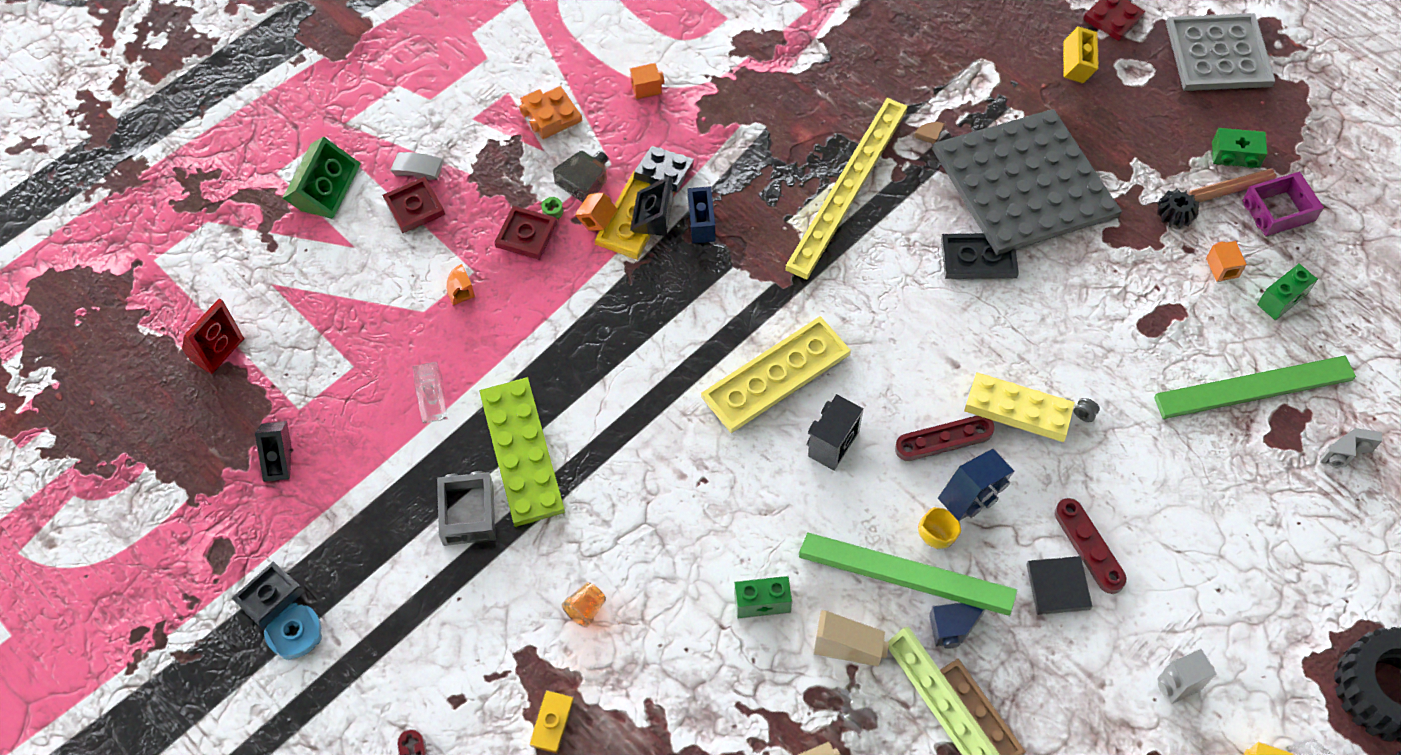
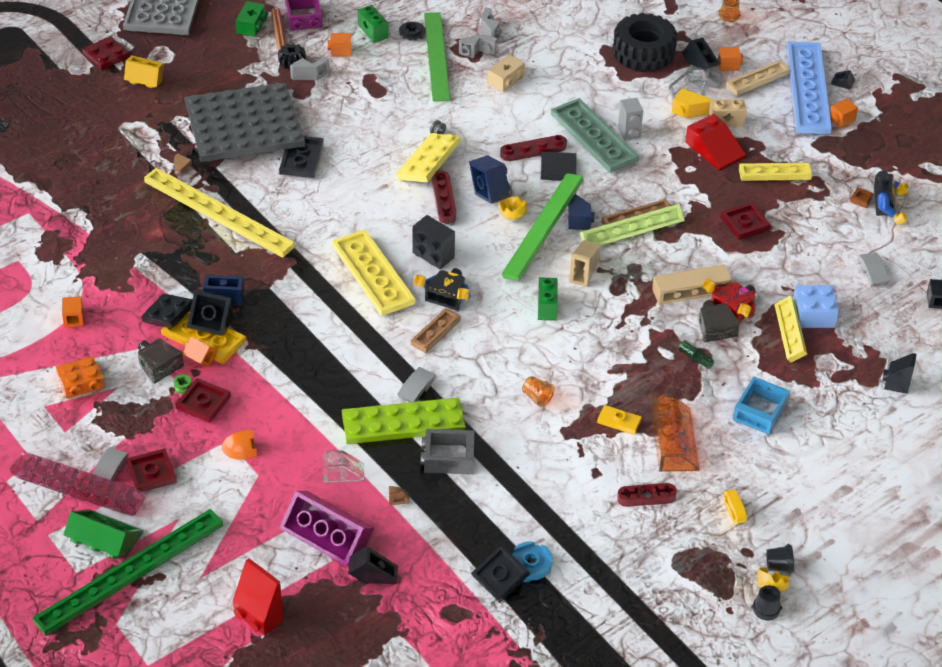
camera: 85 degrees left, 15 degrees down
none -> clear pink beam [10,452,146,516]
none -> green plate [32,509,223,637]
none -> magenta slope [279,491,374,566]
none -> light grey slope [290,57,329,80]
none -> medium nougat tile [389,486,410,505]
none -> light grey slope [397,367,436,402]
none -> black gear [399,21,425,41]
none -> medium nougat tile [411,308,461,353]
none -> torso [413,268,471,311]
none -> light grey slope [459,34,497,58]
none -> tan brick [487,54,525,92]
none -> sand green plate [551,98,639,173]

